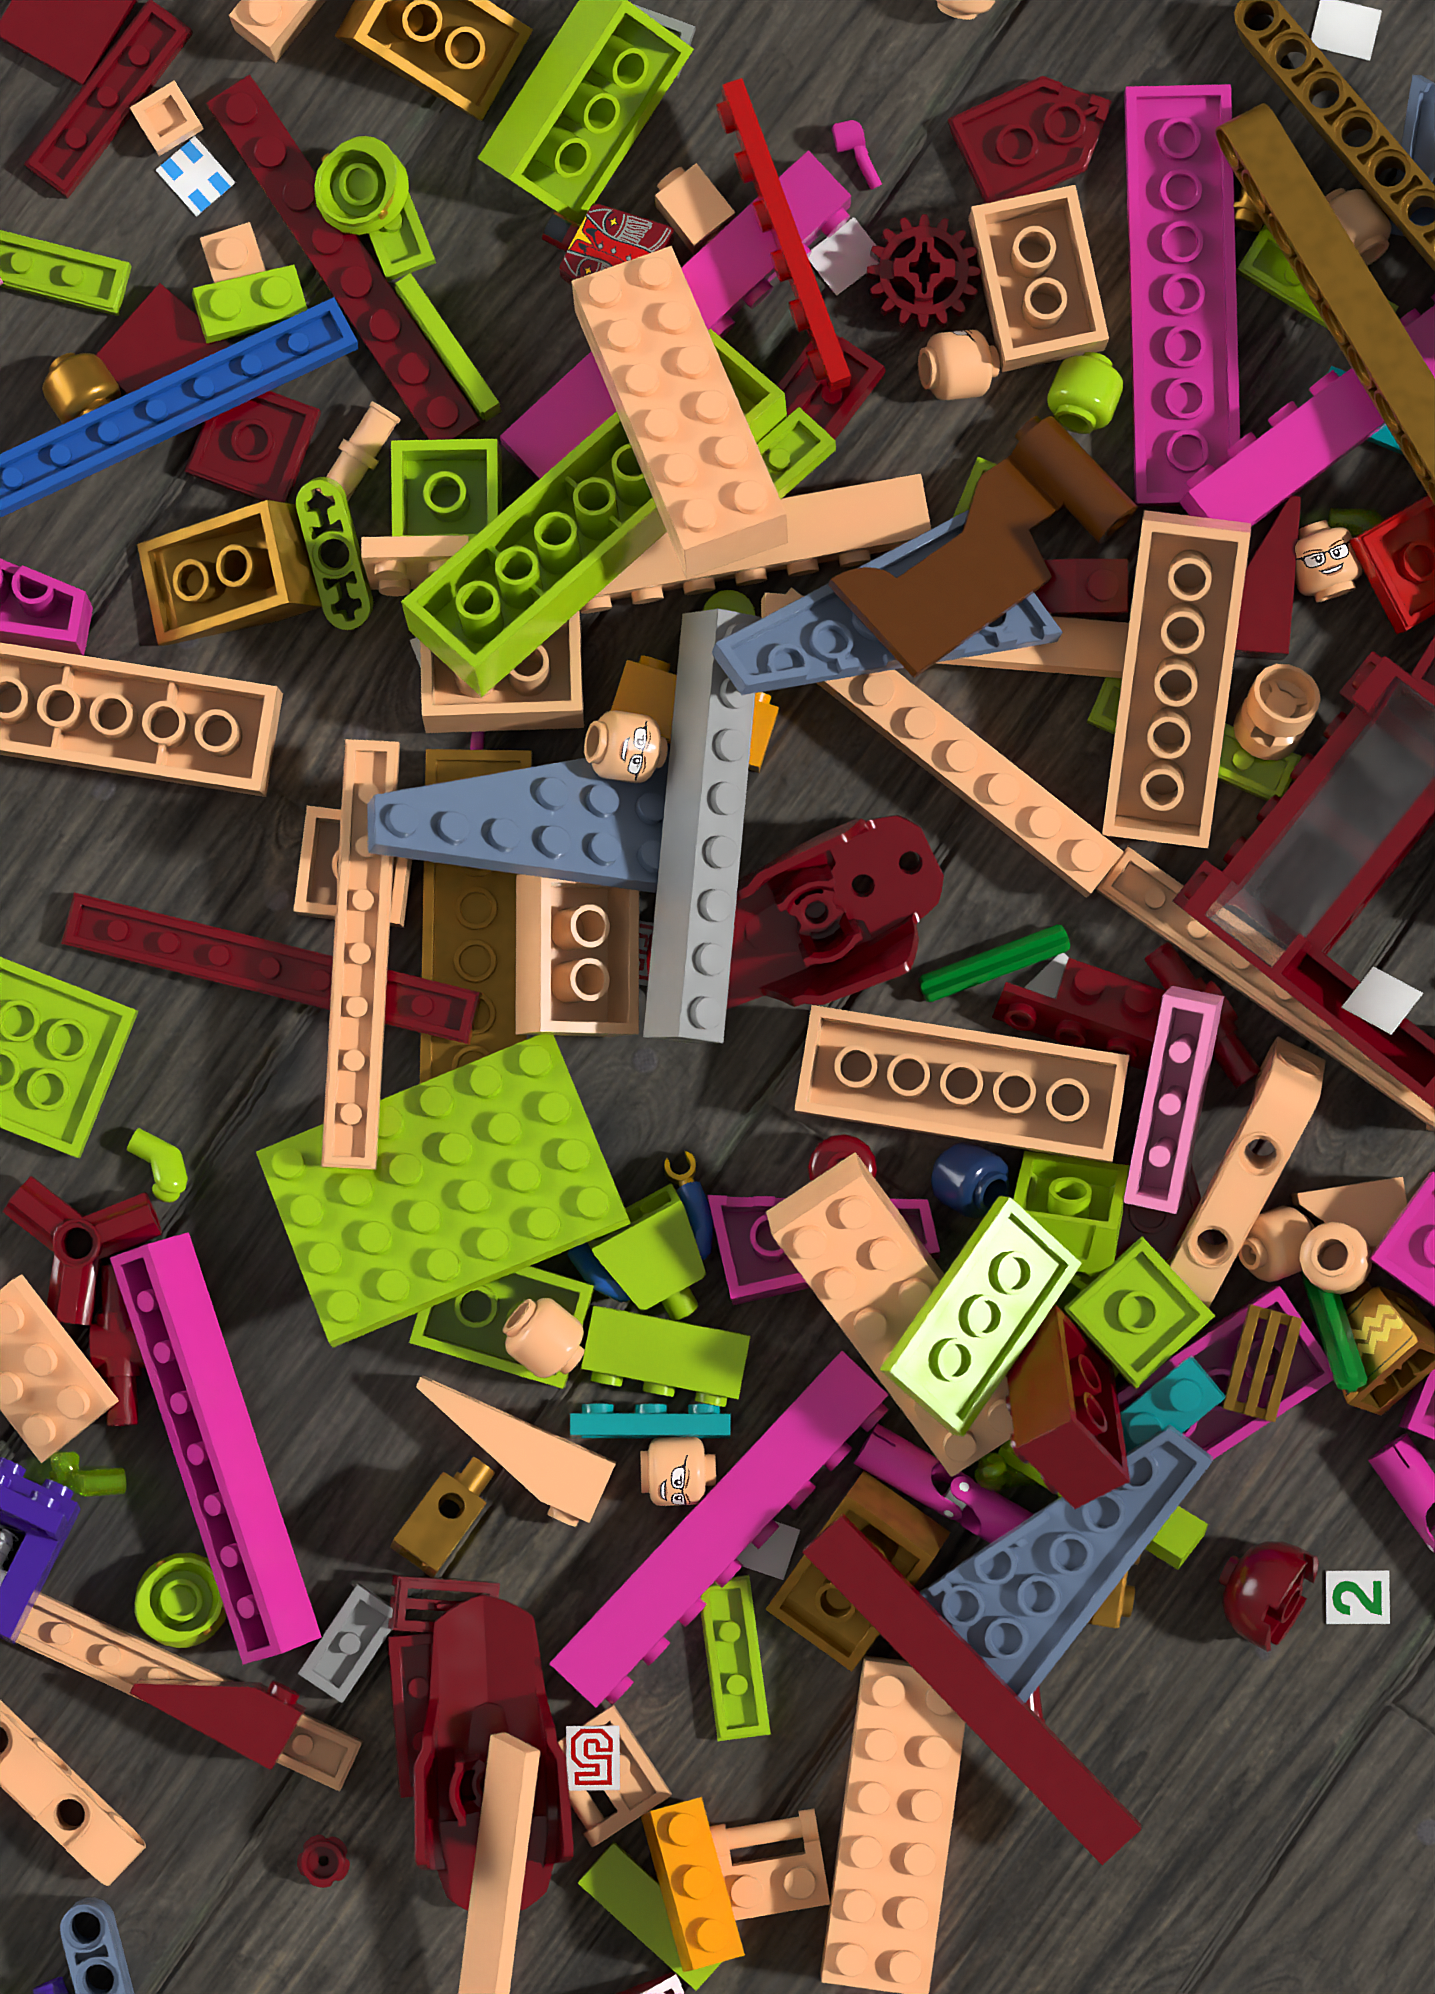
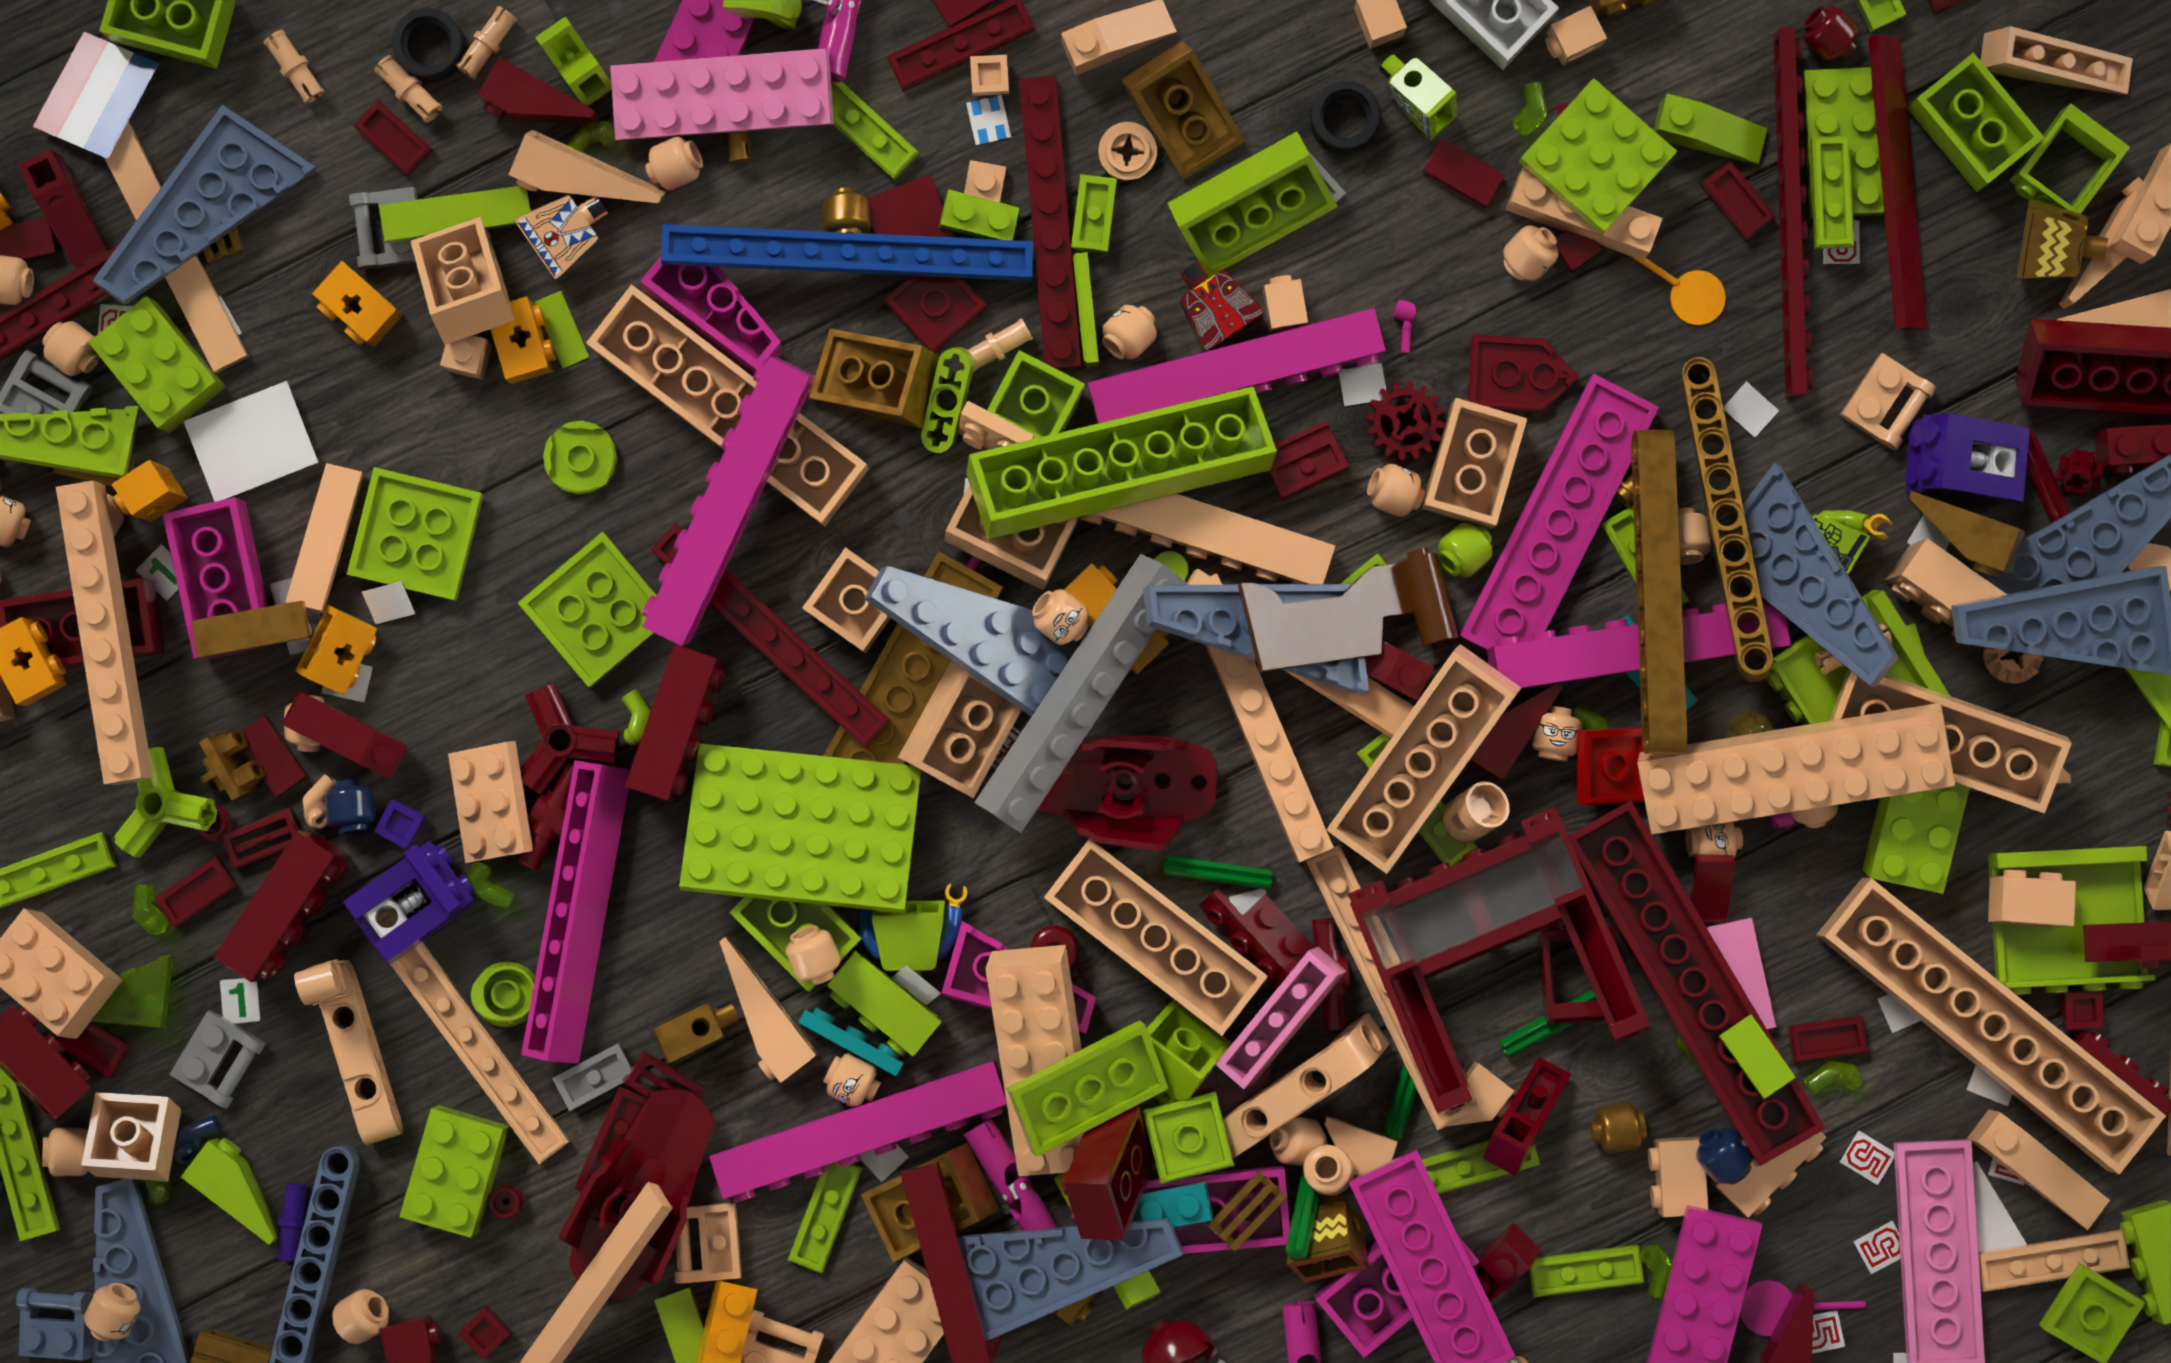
camera: 30 degrees right, 0 degrees up
dark red slope [130,1679,306,1770] -> none
lime piece [314,136,409,235] -> none
light nougat tile [321,739,400,1170] -> none
white sticker [566,1726,620,1791] -> none
light nougat brick [571,246,788,579] -> none
red plate [716,78,851,392] -> none
lime plate [757,407,836,500] -> none
dark blue head [931,1141,1010,1219] -> none
clear neon green arm [975,1453,1041,1491] -> none
white sticker [1341,967,1423,1035] -> none
none -> lime brick [399,1105,510,1238]
none -> dark red brick [625,644,727,802]
none -> dark pink brick [642,356,816,646]
none -> white sticker [892,965,941,1005]
none -> light nougat gear [1098,122,1157,181]
none -> light nougat head [1102,305,1157,359]
none -> green axle [1382,1064,1417,1139]

